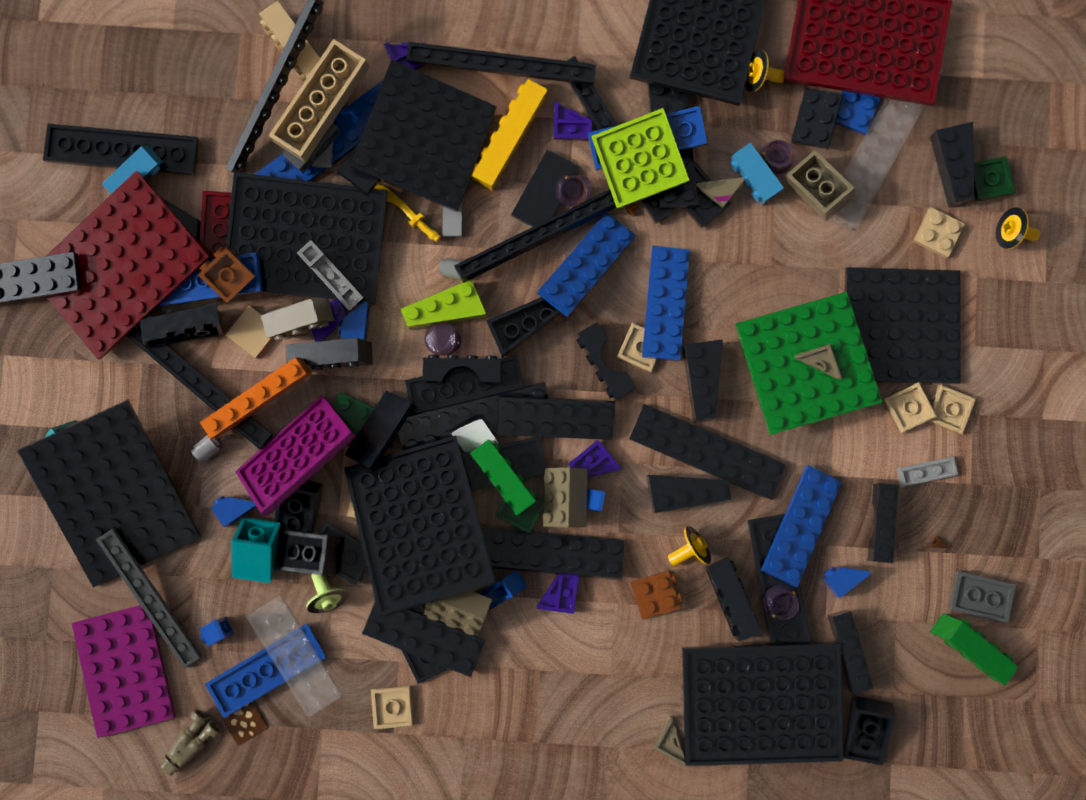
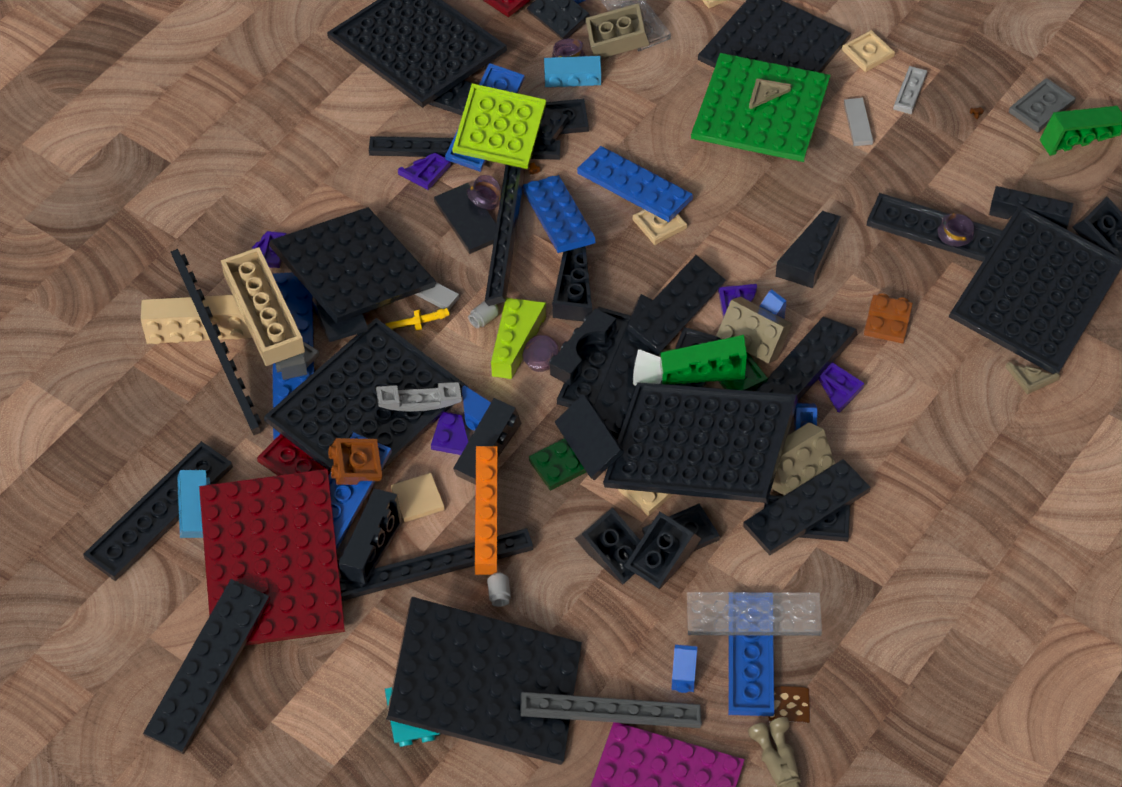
camera: 55 degrees left, 30 degrees down
blue slope [211,496,257,527] -> none
teal slope [231,517,281,583] -> none
magenta plate [236,394,355,517] -> none
brick [261,298,335,340] -> none
yellowish green piece [307,574,349,614] -> none
tan tile [371,685,414,729] -> none
black plate [406,42,596,85] -> none
yellow brick [472,79,548,191] -> none
black arch [576,322,636,401] -> none
black plate [629,404,786,500] -> none
yellow piece [668,526,711,567] -> none
black wedge [682,339,723,423] -> none
dark tan tile [696,177,745,208] -> none
black wedge [704,558,762,642] -> none
yellow piece [745,50,785,92] -> none
blue plate [761,465,842,587] -> none
blue slope [822,566,871,598] -> none
black arch [867,483,899,563] -> none
tan tile [883,383,937,433] -> none
none -> light grey tile [844,98,873,146]

